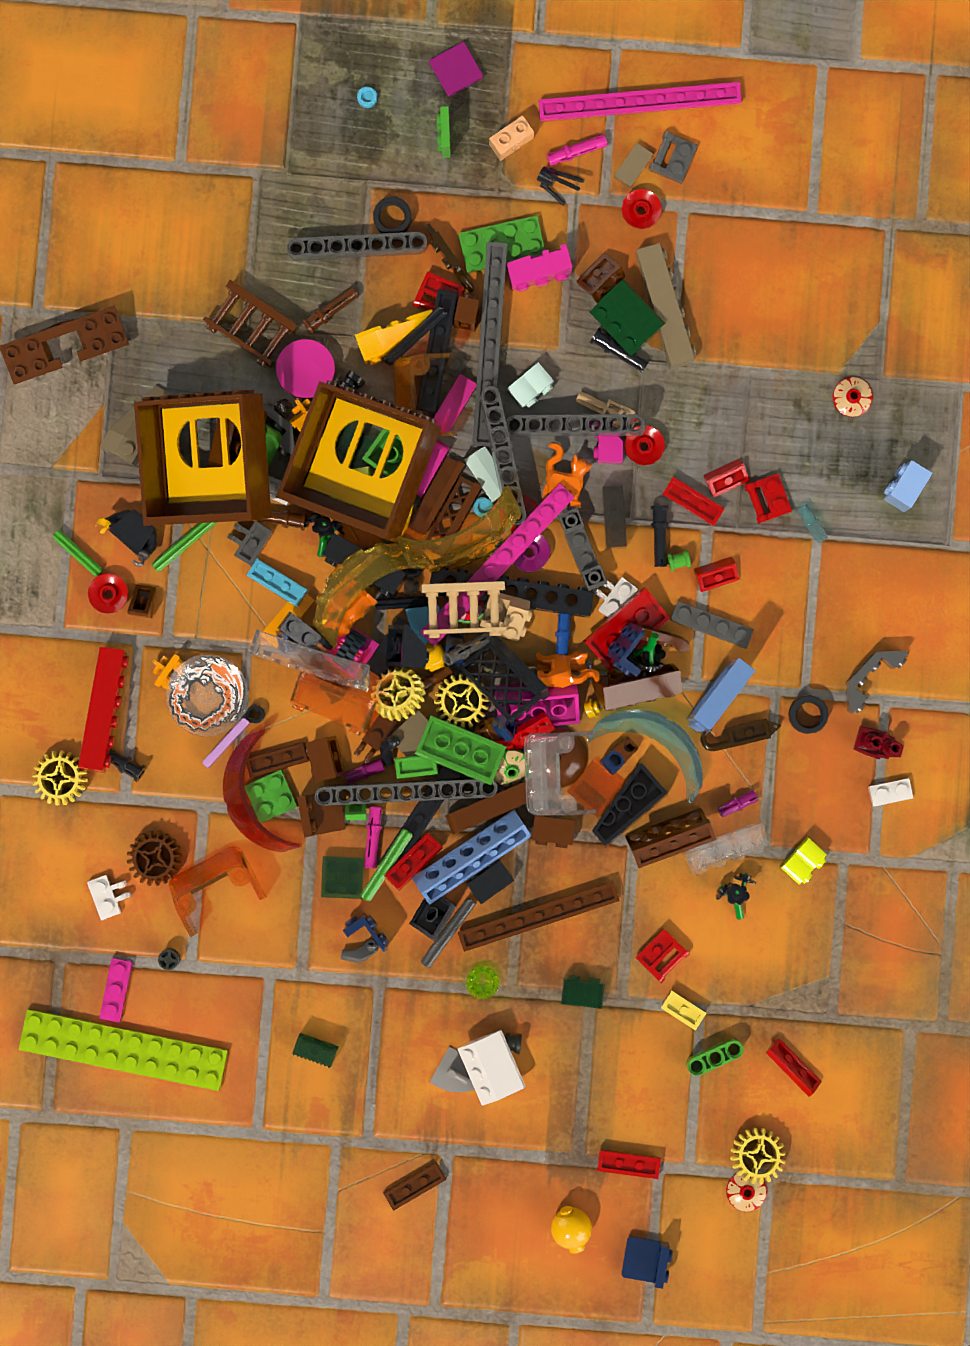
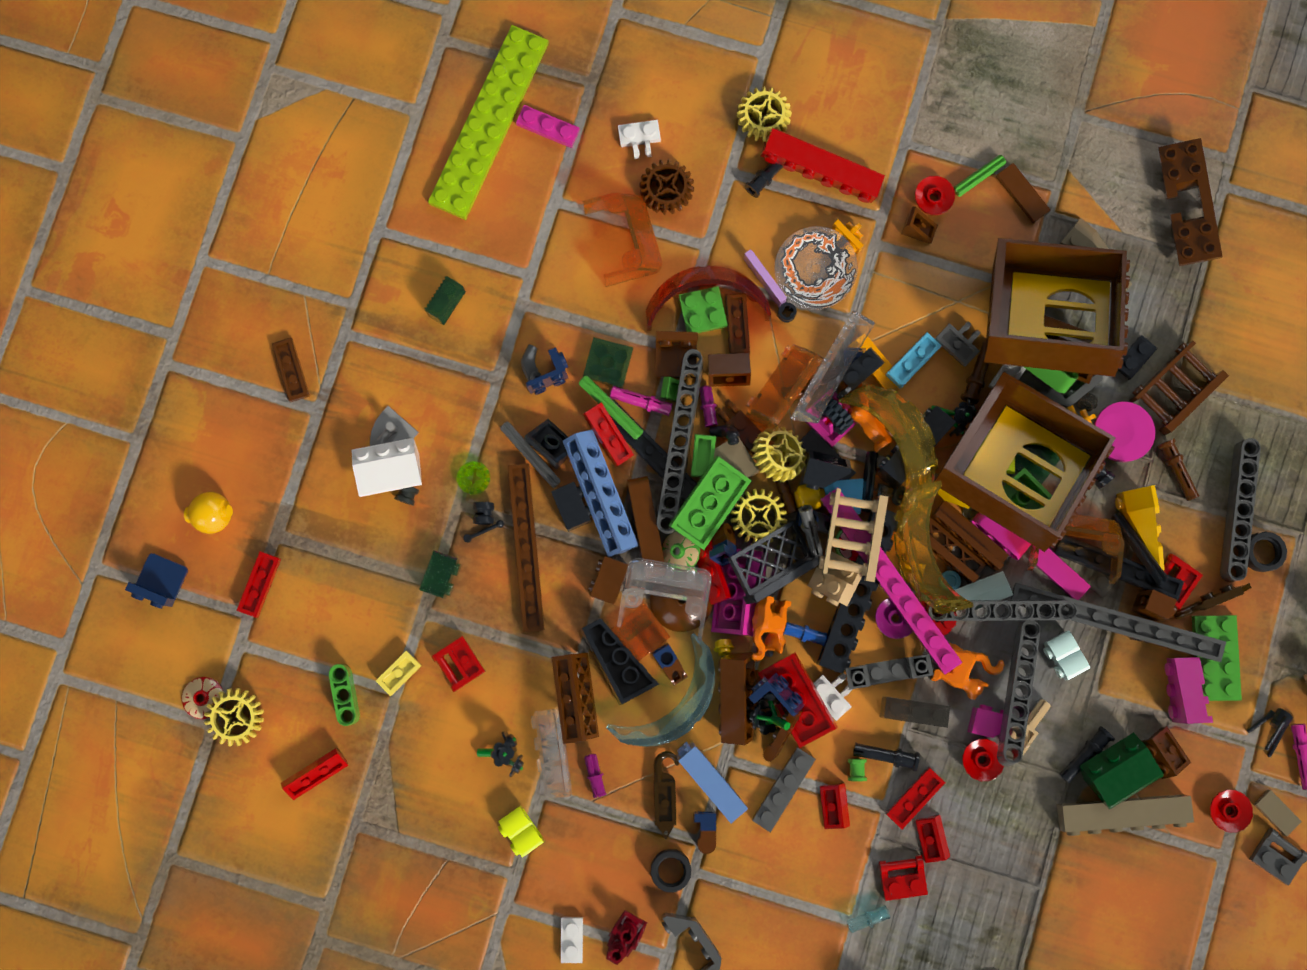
camera: 100 degrees right, 5 degrees down
black torso [95,509,158,567] -> none
bright green axle [152,522,218,572] -> none
pearl dark grey wheel [158,948,180,970] -> none
none -> black hinge [463,520,504,543]
none -> black wheel [473,502,494,525]
none -> leg [694,812,716,854]
none -> reddish brown tile [996,163,1051,224]
none -> black plate [1118,335,1158,380]

